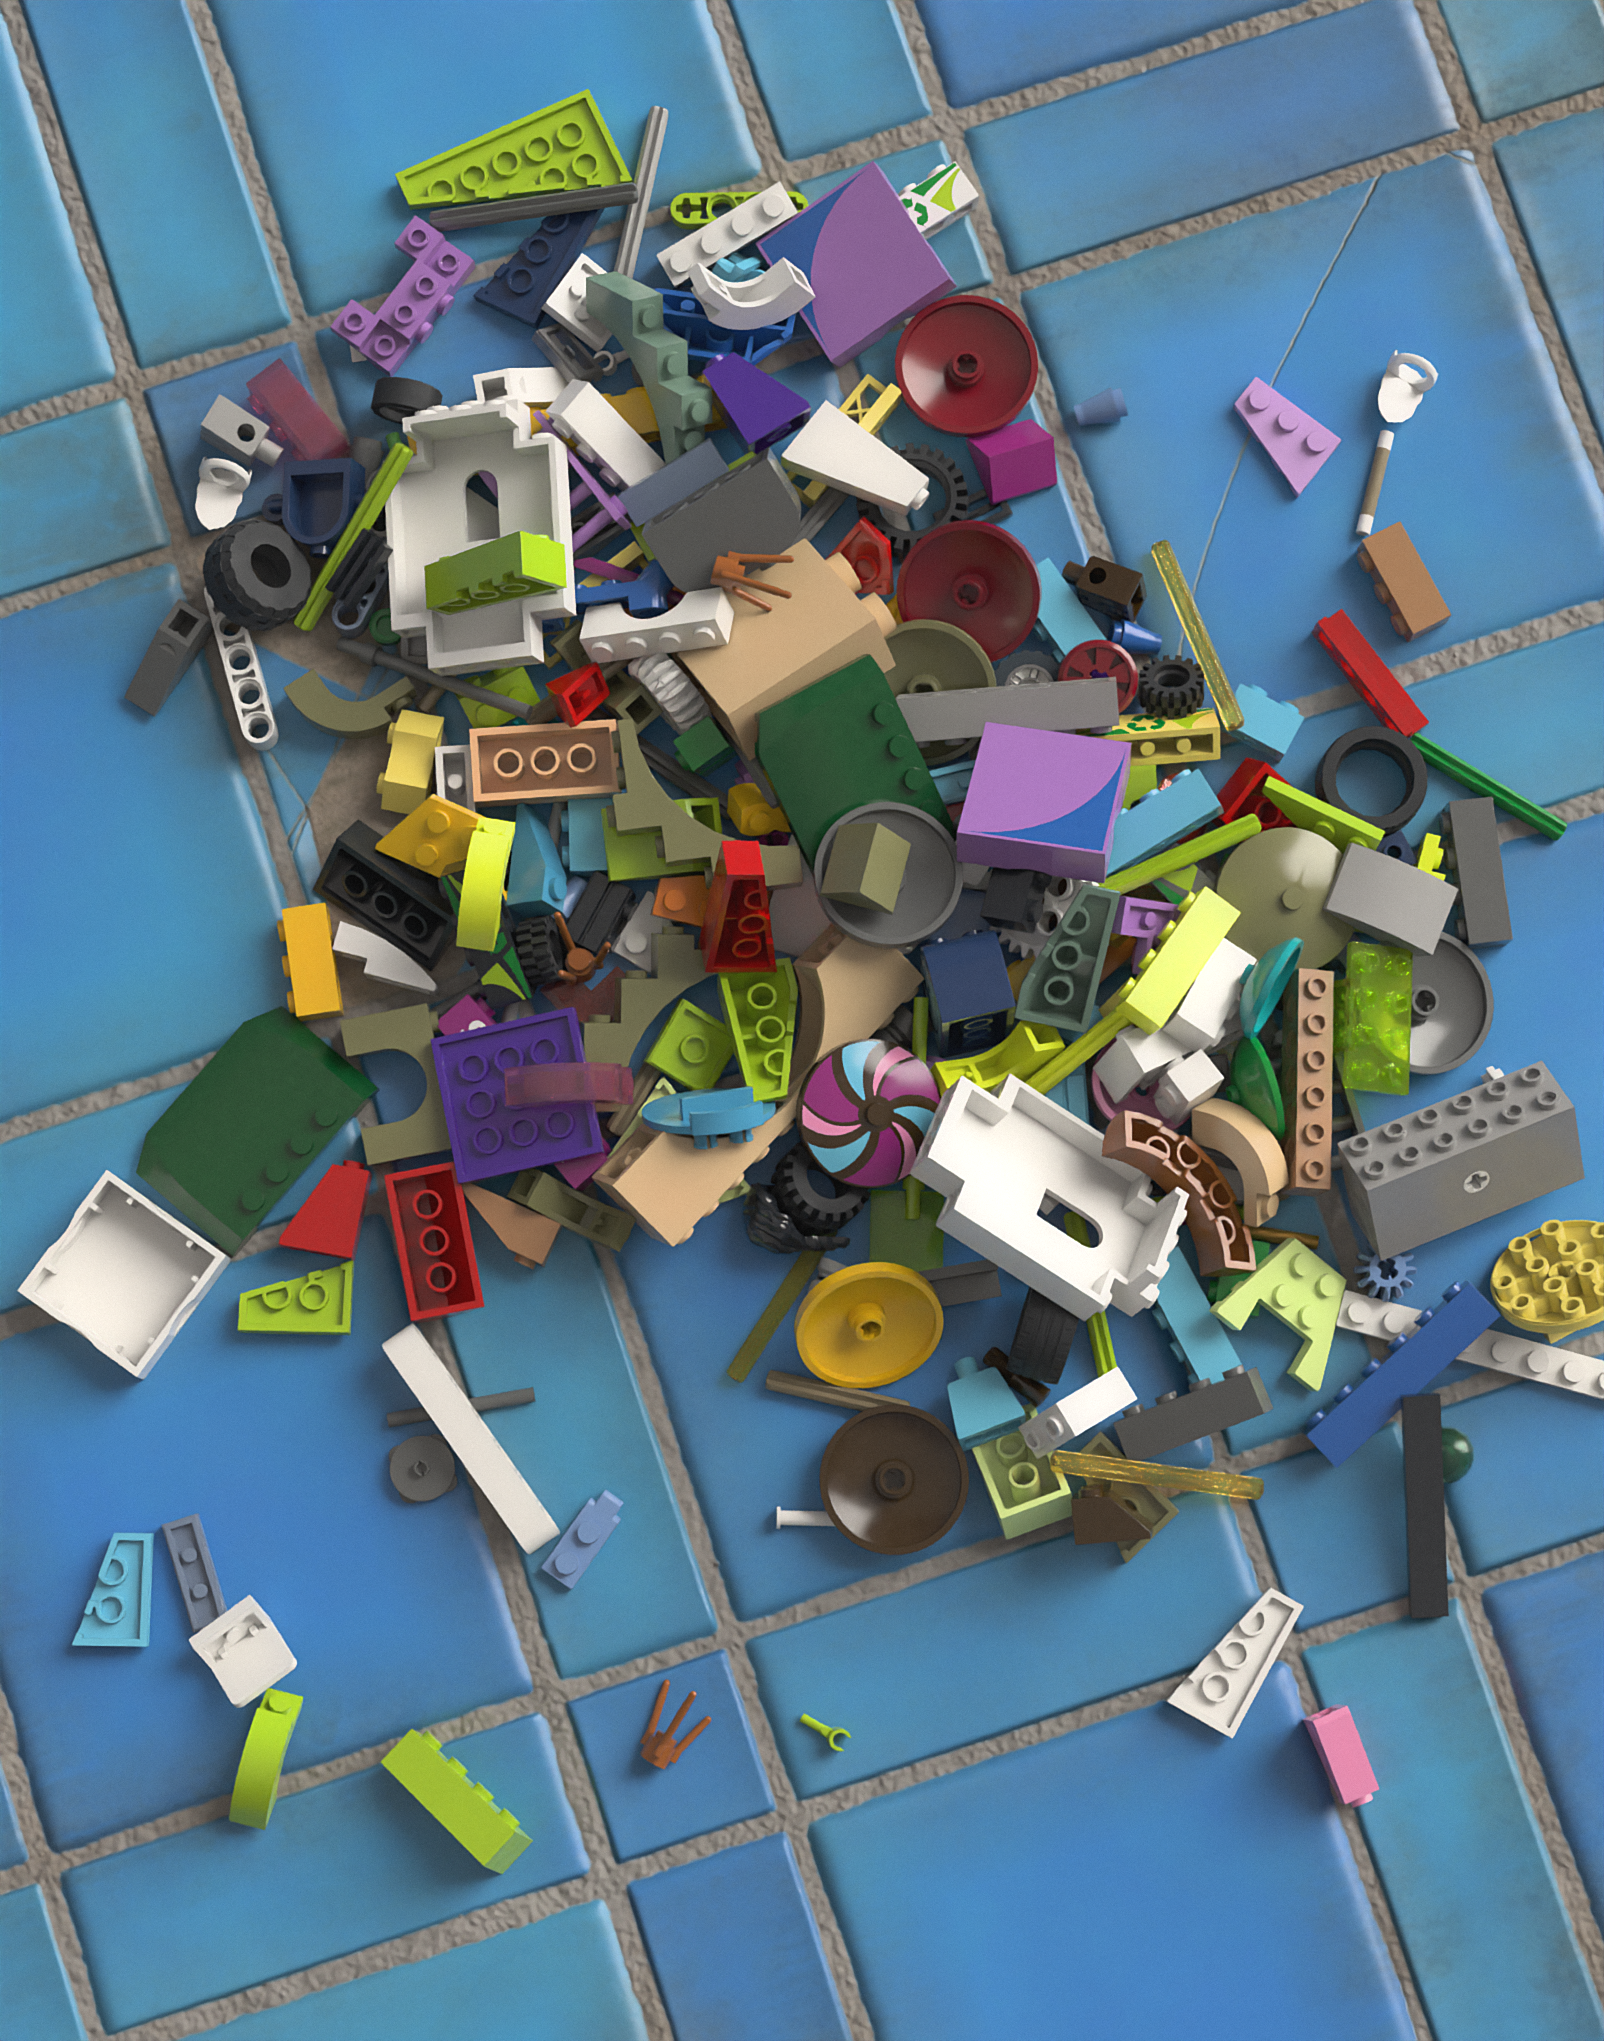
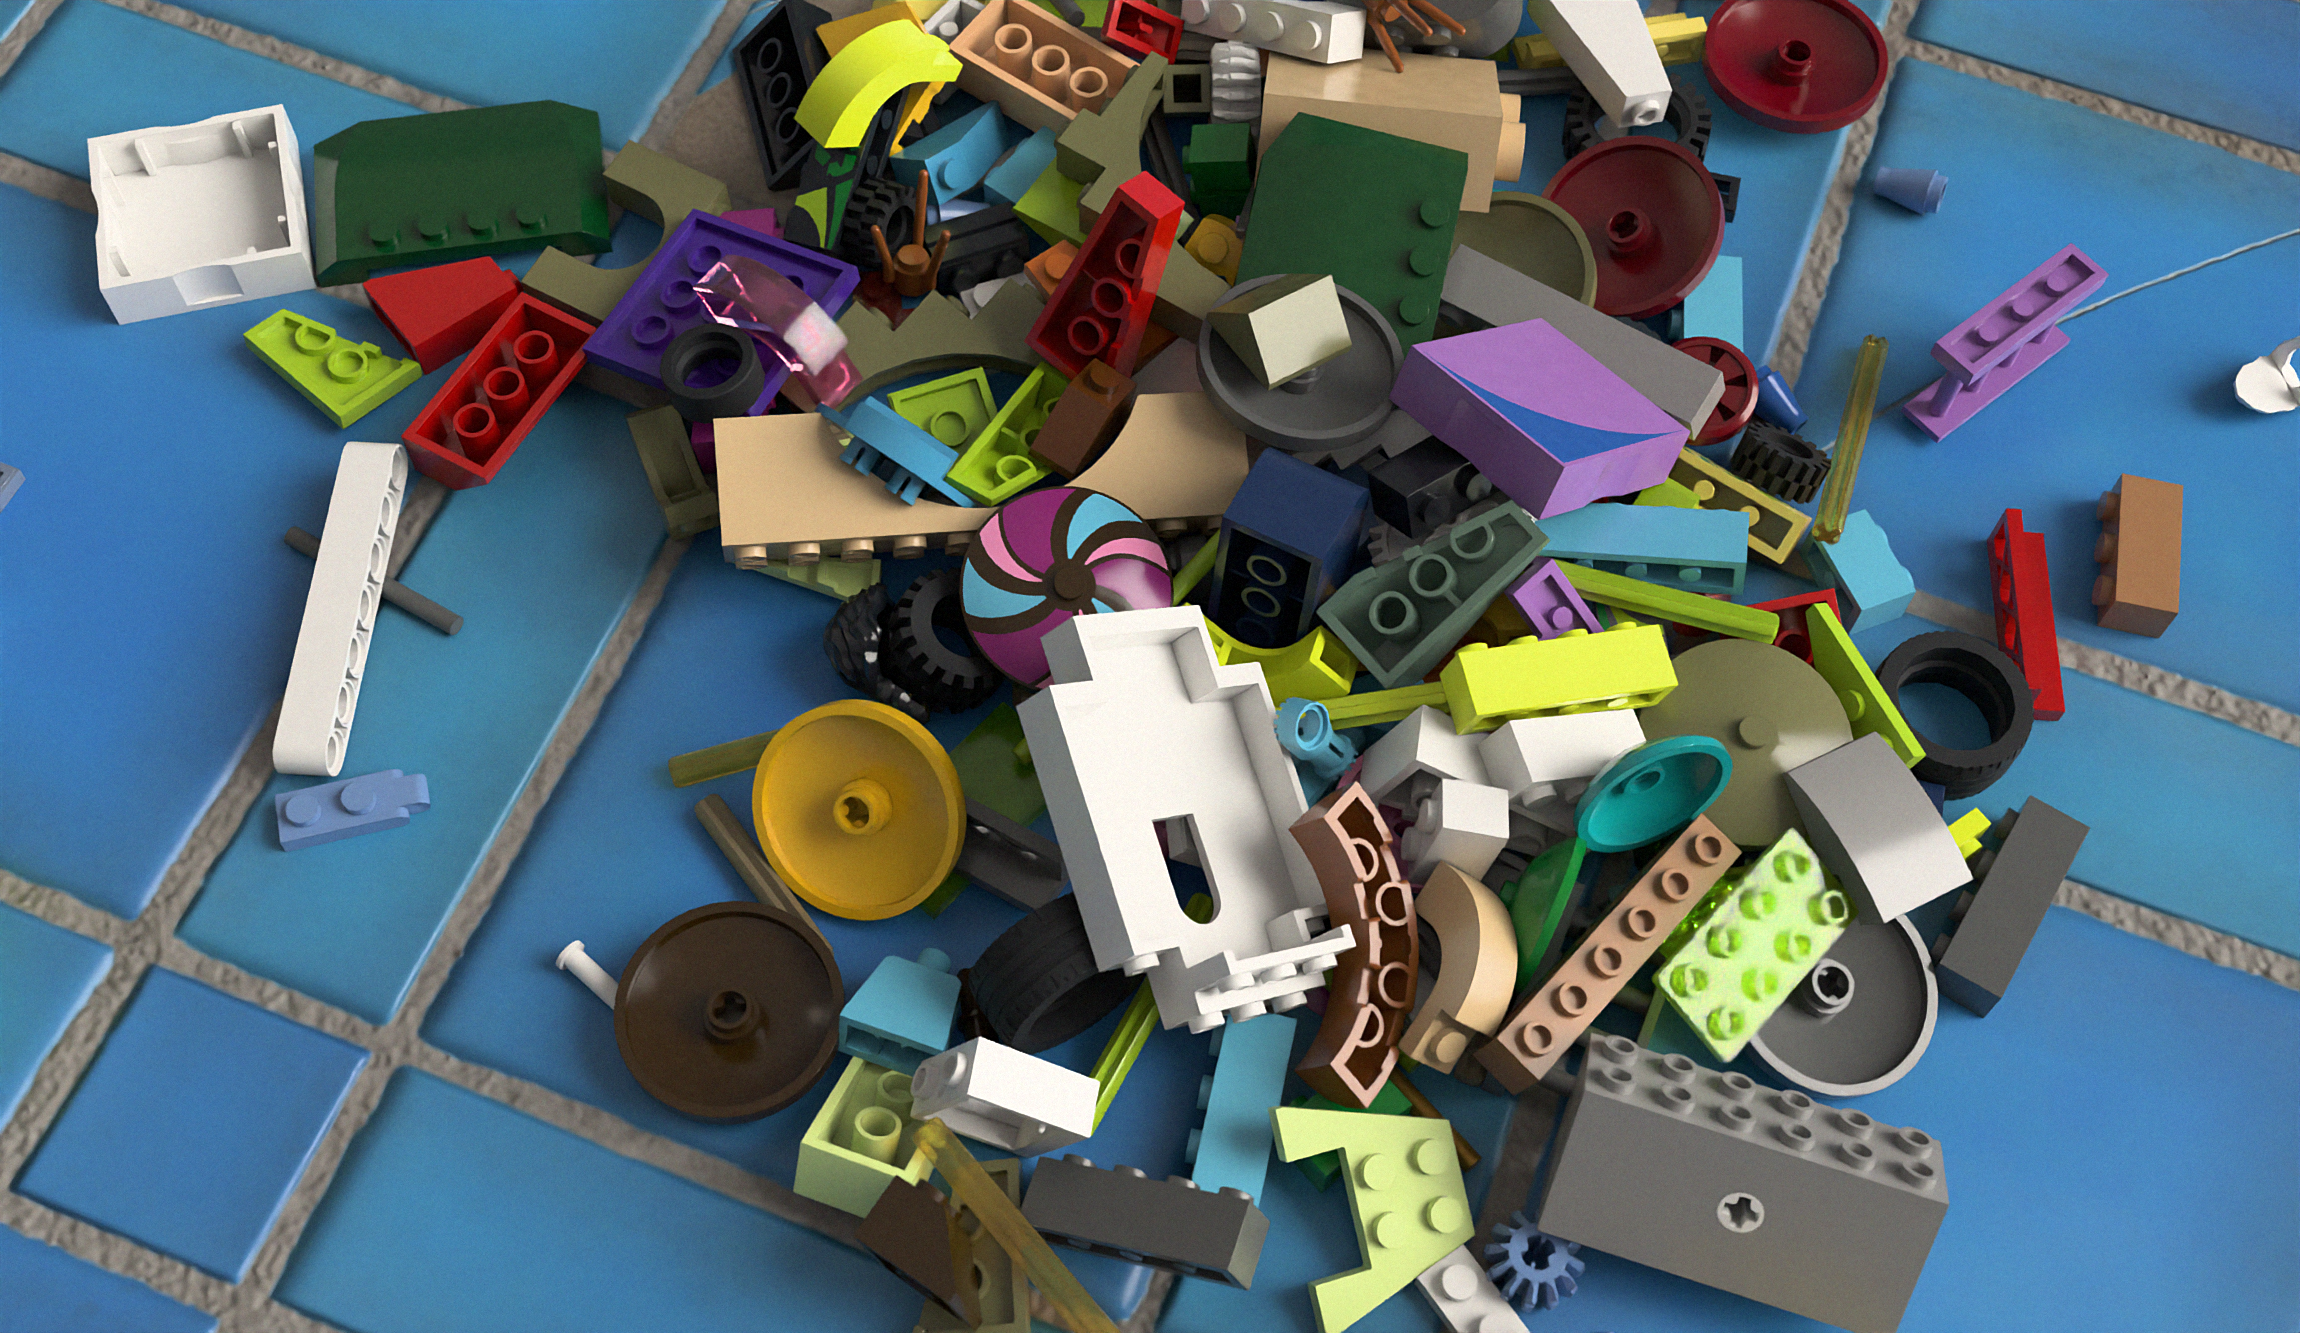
camera: 40 degrees right, 20 degrees down
yellow brick [277,903,344,1022] -> none
white slope [332,921,439,997] -> none
dark grey piece [389,1434,458,1503] -> none
medium nougat slope [462,1183,563,1270] -> none
dark orange plant [639,1680,711,1770] -> none
lime hand [800,1713,851,1751] -> none
red plate [825,517,894,595] -> none
magenta slope [965,419,1057,505] -> none
dark brown torso [1061,556,1147,623] -> none
lavender wing [1233,377,1342,498] -> none
dark tan bar [1356,430,1394,536] -> none
green axle [1410,733,1567,841] -> none
none -> black tyre [659,323,765,424]
none -> reddish brown slope [1028,358,1138,481]
none -> medium azure connector [1273,697,1358,781]
none -> medium lavender fence [1901,243,2109,443]

